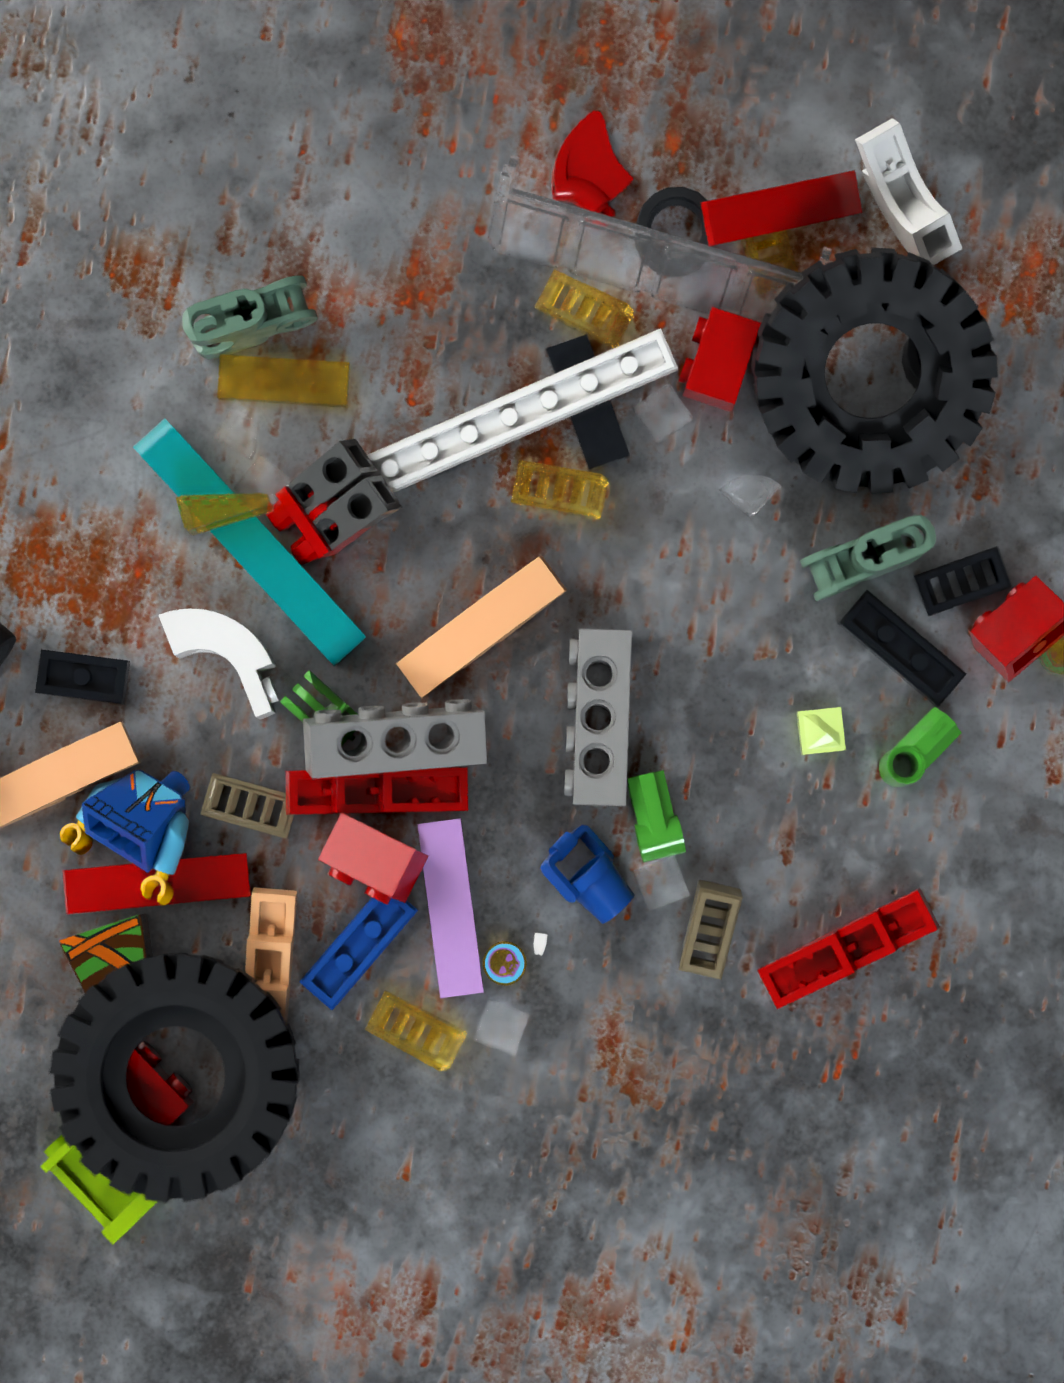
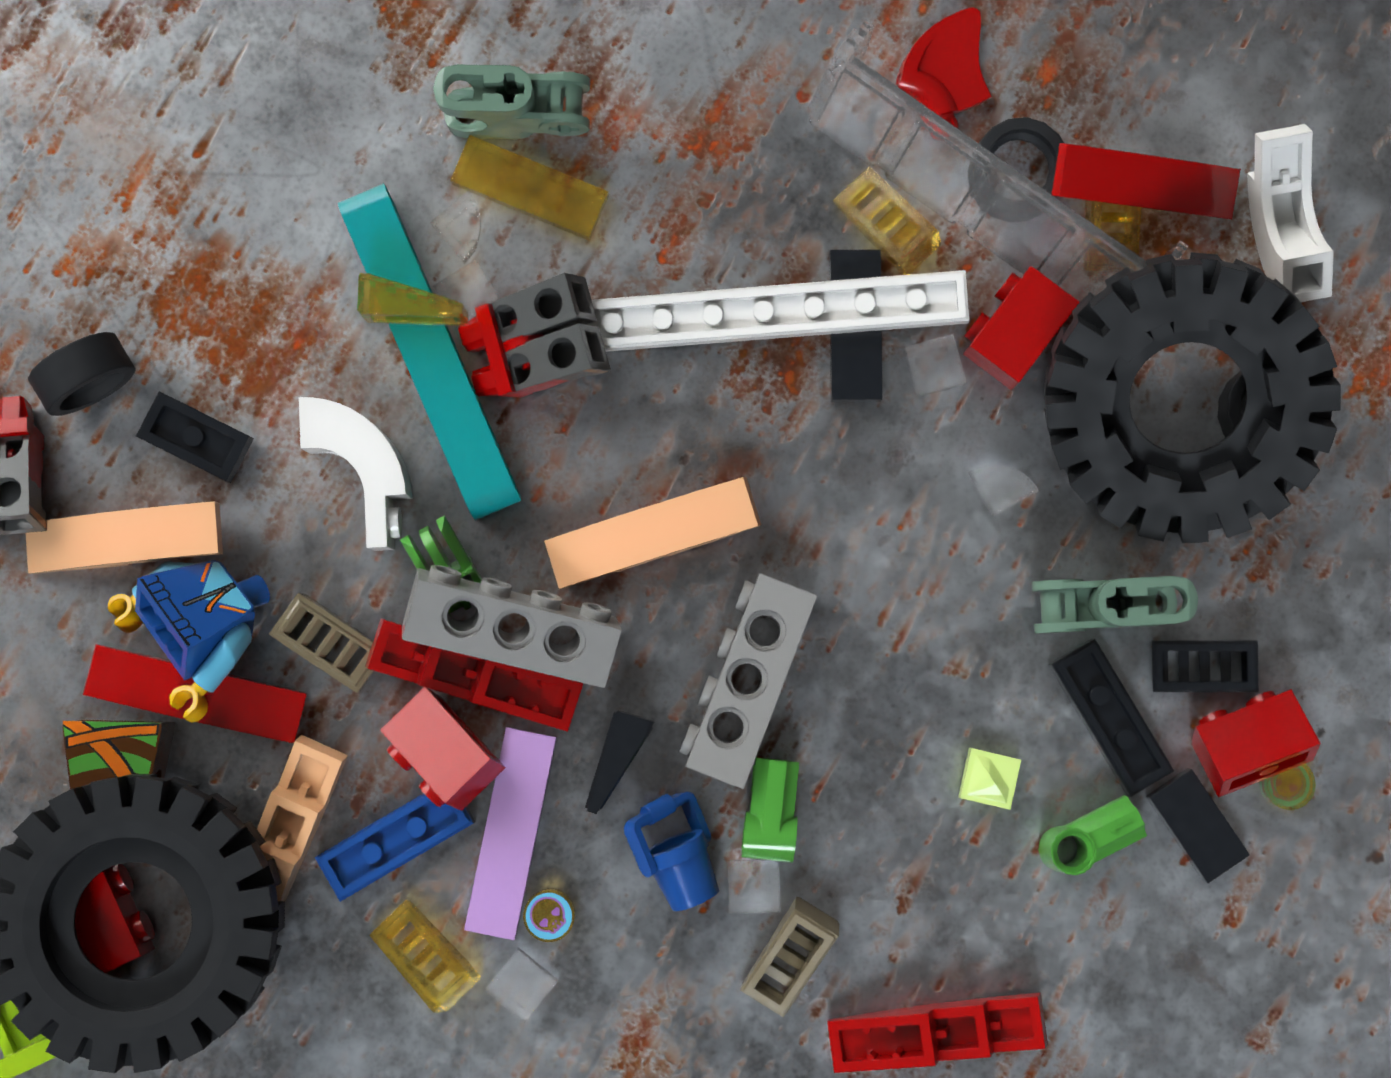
camera: 20 degrees right, 0 degrees up
clear yellow slope [511,460,608,520] -> none
white piece [533,933,548,956] -> none
none -> black slope [585,710,655,814]
none -> black tile [1146,768,1250,884]

